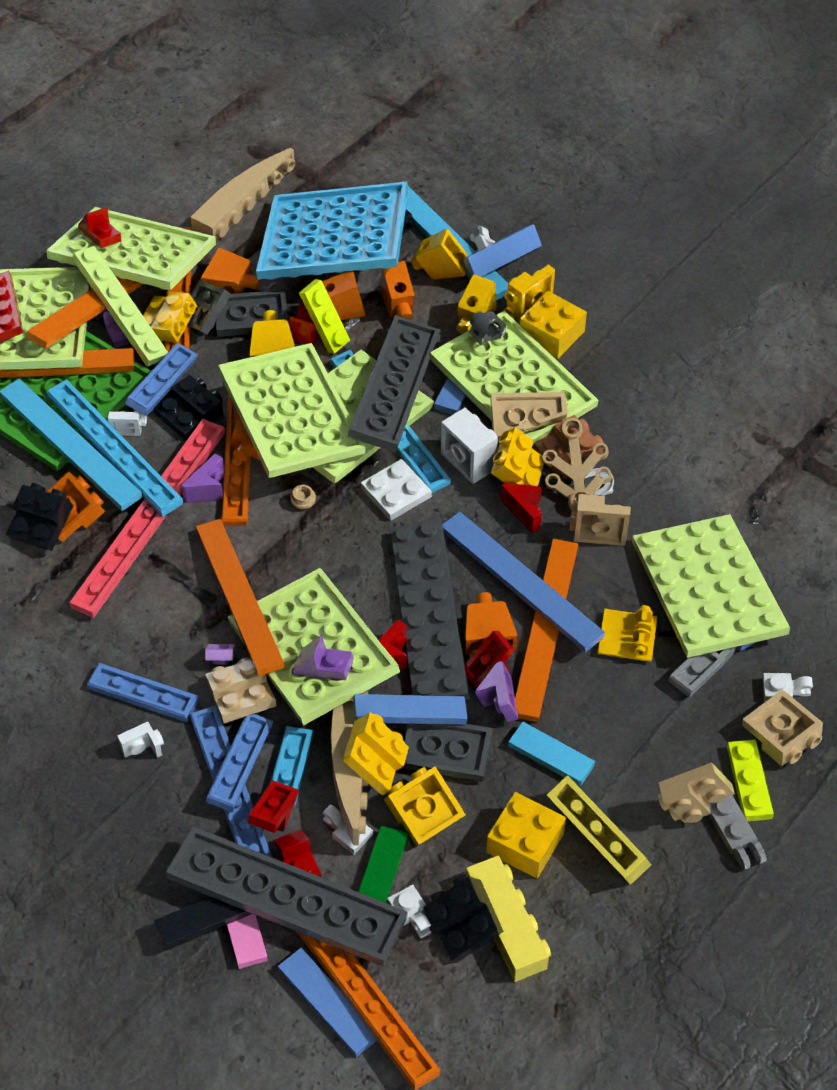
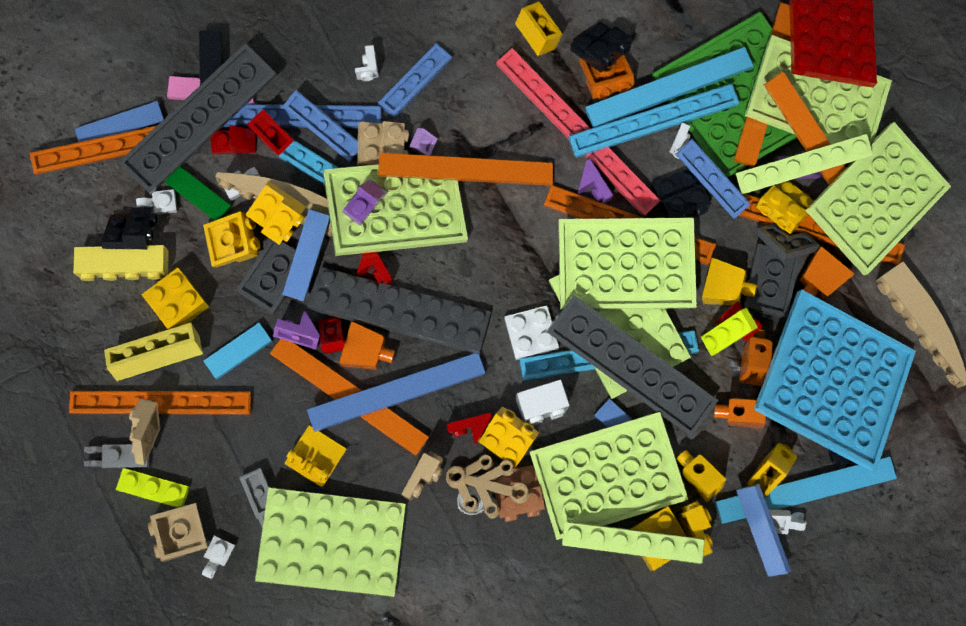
camera: 110 degrees right, 25 degrees up
red slope [78,207,121,248] -> none
tan plate [290,485,316,509] -> none
dark grey piece [469,311,506,345] -> none
tan wing [490,392,567,441] -> none
none -> orange tile [69,391,251,415]
none -> yellow brick [515,2,563,56]
none -> yellowish green plate [562,522,705,564]

